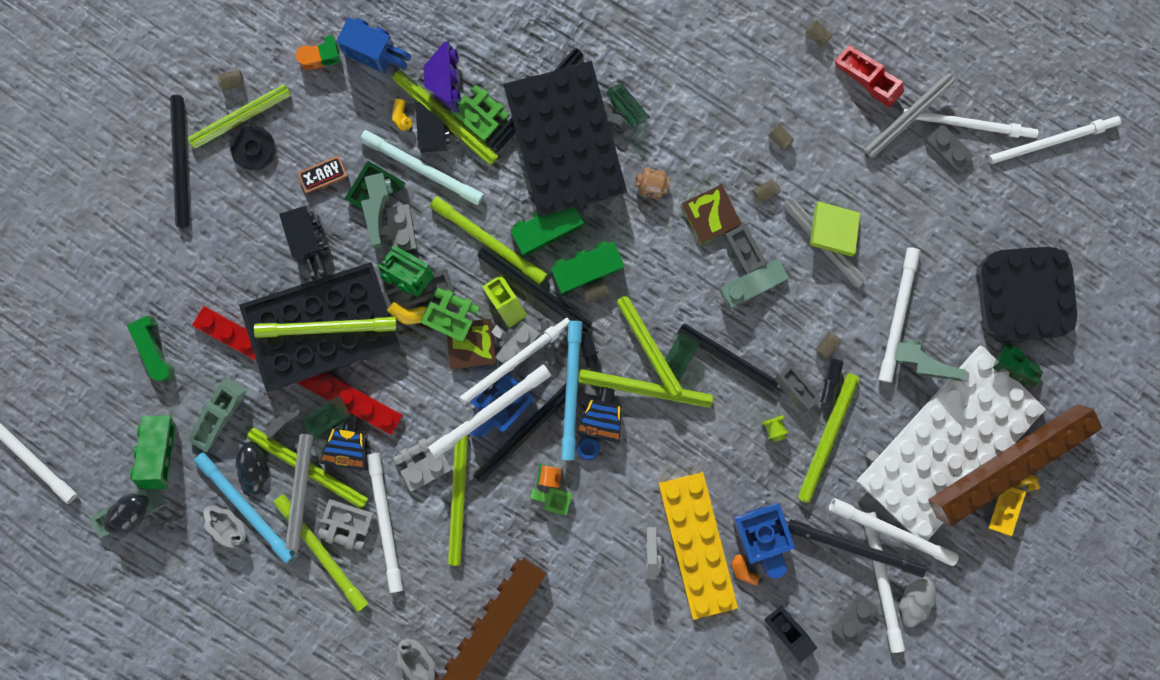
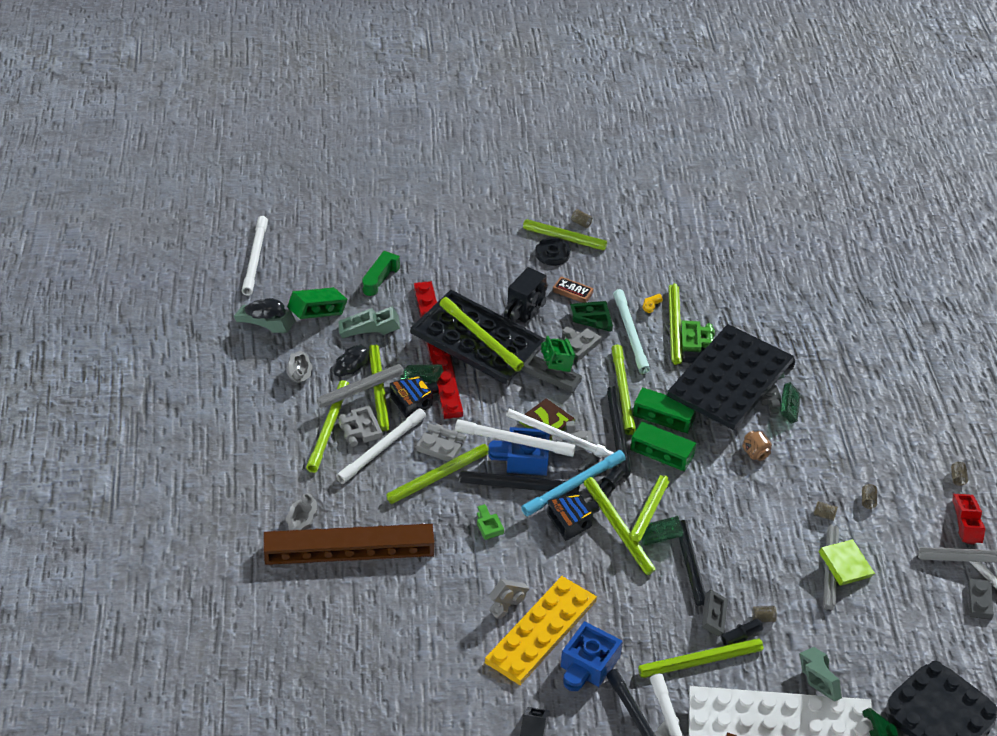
camera: 50 degrees right, 40 degrees down
black axle [170,95,189,228] -> none
medium azure piece [193,452,296,564] -> none
dark grey plate [263,401,302,439] -> none
leg [296,35,342,70] -> none
blue brick [336,17,411,74] -> none
sand green slope [361,173,393,250] -> none
yellow arm [387,302,428,325] -> none
black slope [415,102,451,153] -> none
bright green plate [421,288,480,342] -> none
dark purple slope [424,41,461,113] -> none
lime slope [482,275,528,328] -> none
orange leg [537,464,563,488] -> none
blue tile [577,437,600,460] -> none
dark tan piece [582,280,609,303] -> none
reddish brown tile [681,184,742,245] -> none
sand green slope [719,259,789,310] -> none
dark grey plate [724,224,767,275] -> none
orange arm [731,554,760,586] -> none
lime brick [761,415,789,443] -> none
white piece [878,248,921,383] -> none

